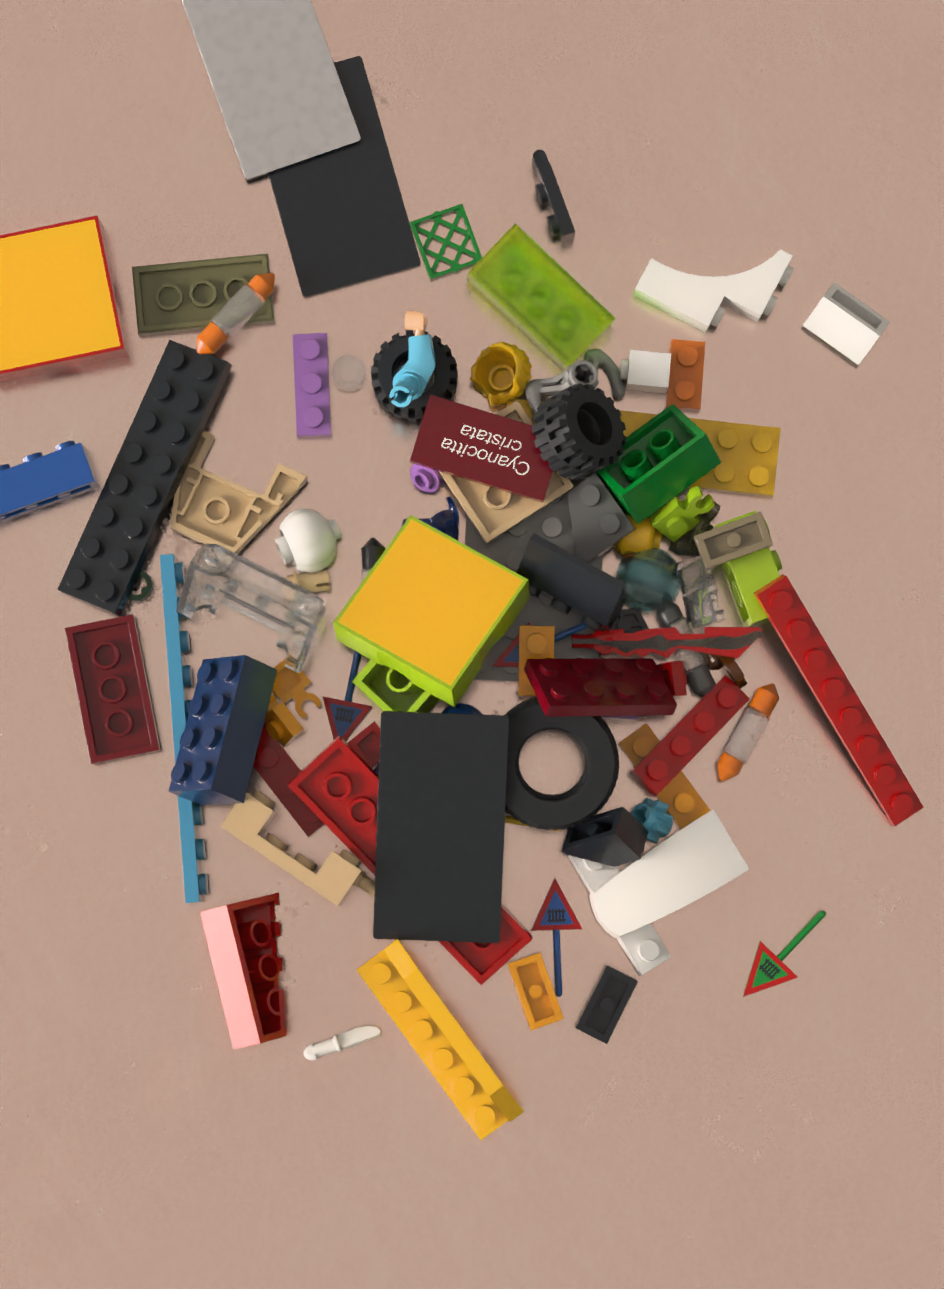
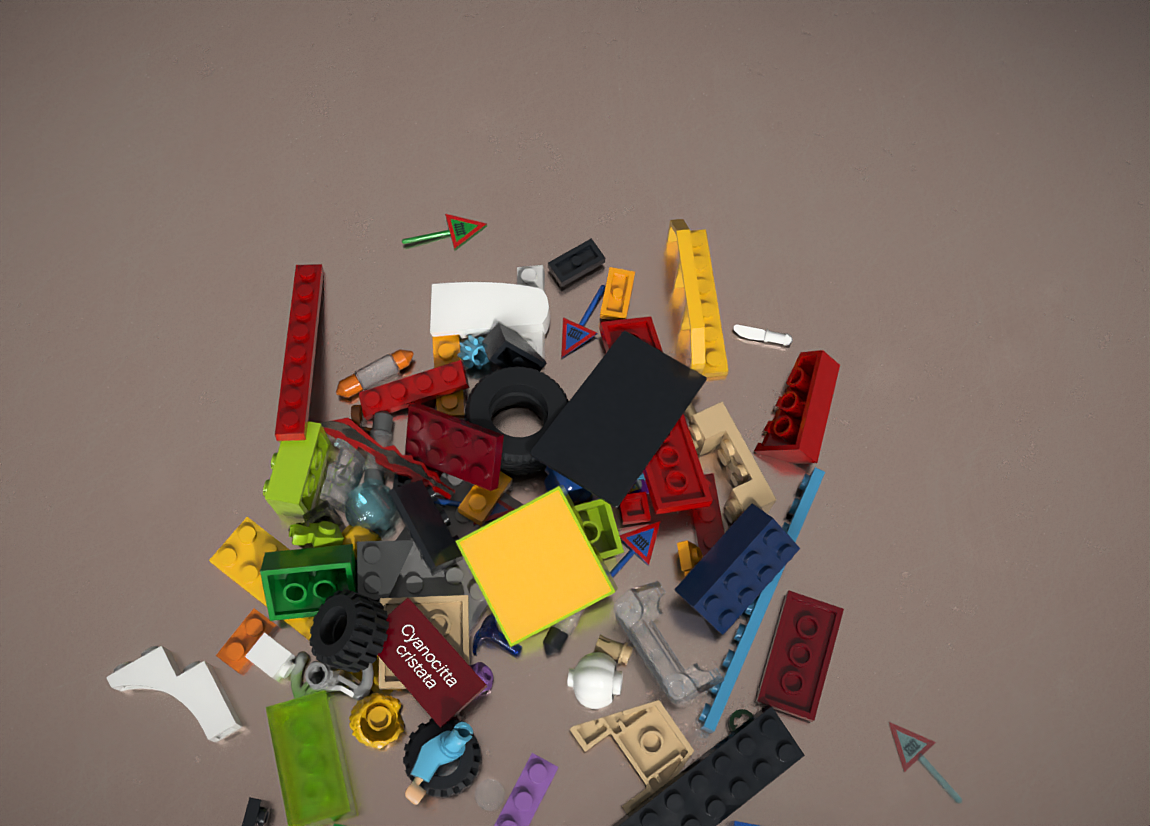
camera: 150 degrees left, 15 degrees down
light orange plate [273,655,322,719] -> none
red plate [657,661,687,698] -> none
dark tan plate [693,511,773,570] -> none
white brick [803,283,890,365] -> none

